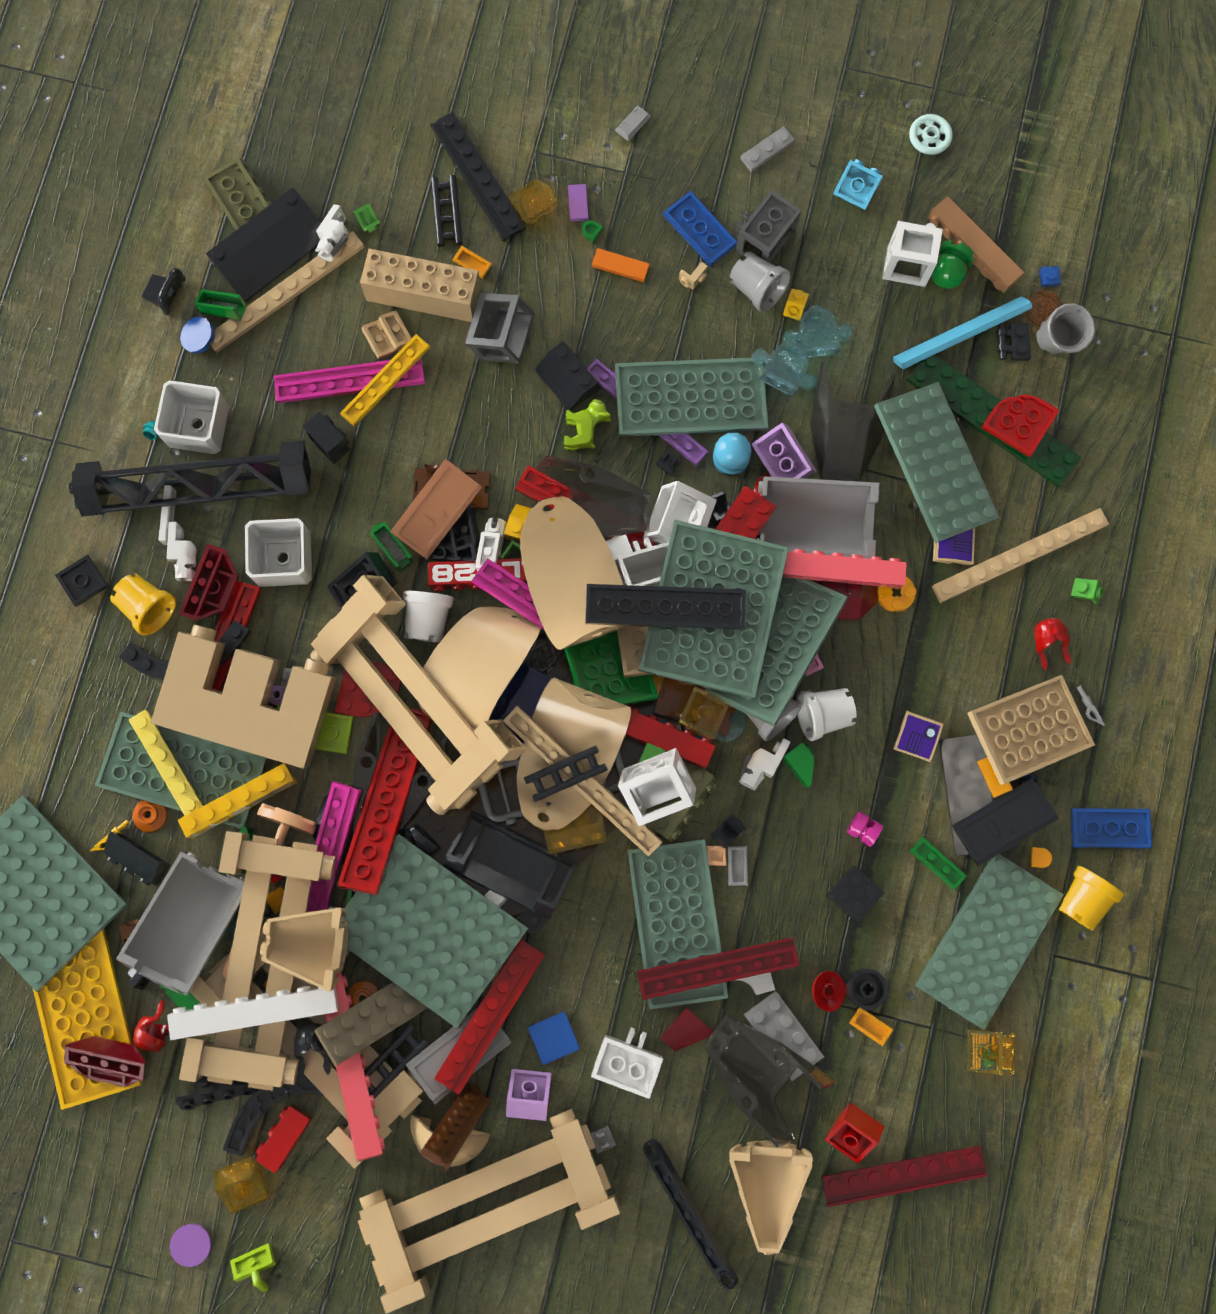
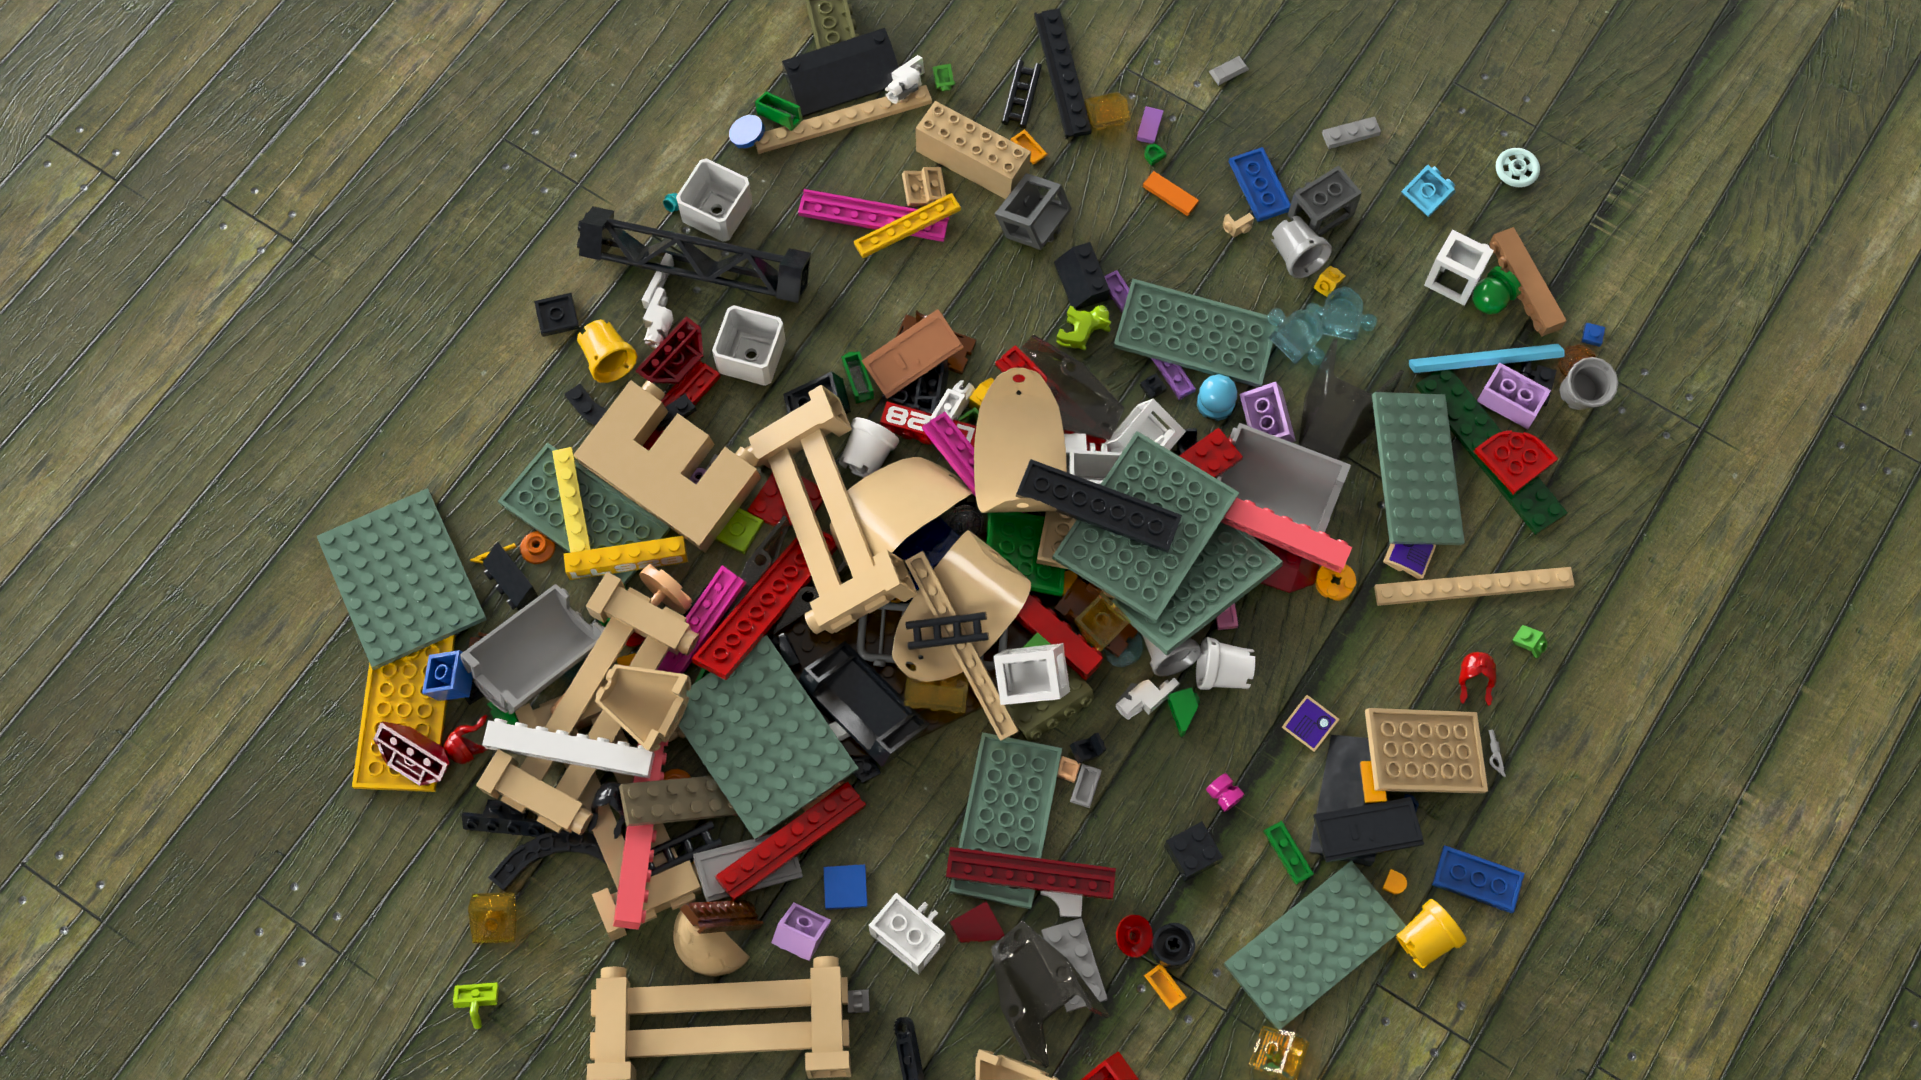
camera: 20 degrees right, 10 degrees down
black piece [142,268,186,315] -> none
medium lavender tile [170,1223,212,1267] -> none
red brick [255,1104,313,1173] -> none
black piece [302,411,350,464] -> none
none -> blue brick [422,650,473,701]
none -> lavender slope [1477,362,1551,429]

